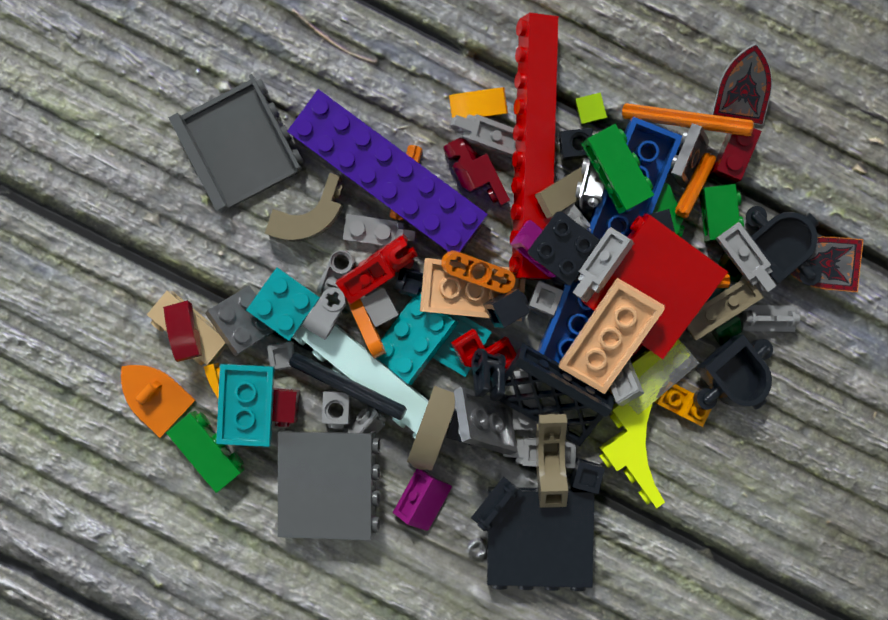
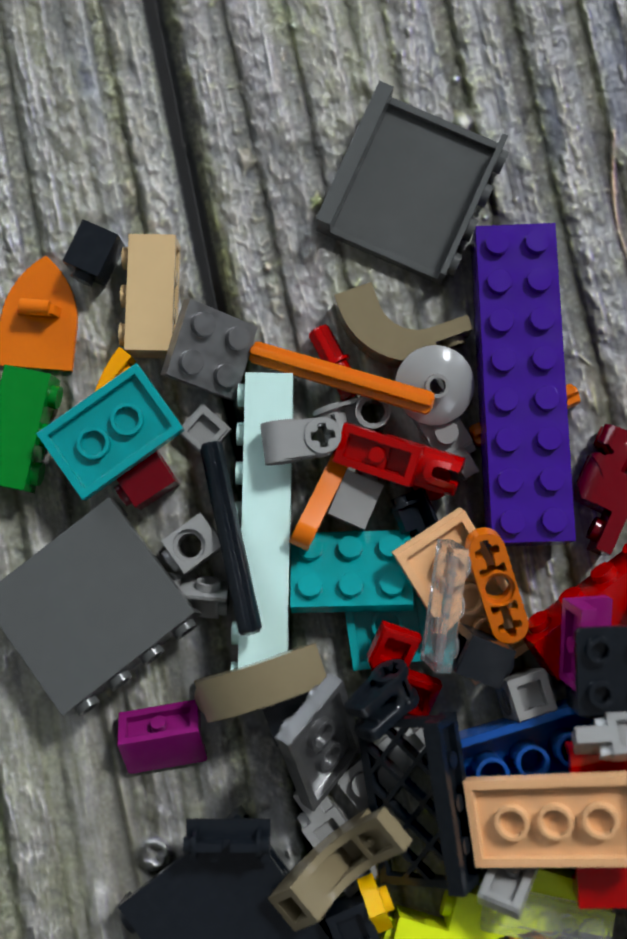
camera: 55 degrees right, 5 degrees down
dark red slope [163,300,202,362] -> none
teal plate [246,267,320,341] -> none
none -> black brick [62,219,125,287]
none -> orange axle [249,341,435,415]
none -> red axle [309,324,356,401]
none -> yellow plate [356,873,395,933]
none -> light grey dish [395,345,474,425]
none -> clear plate [420,539,471,673]

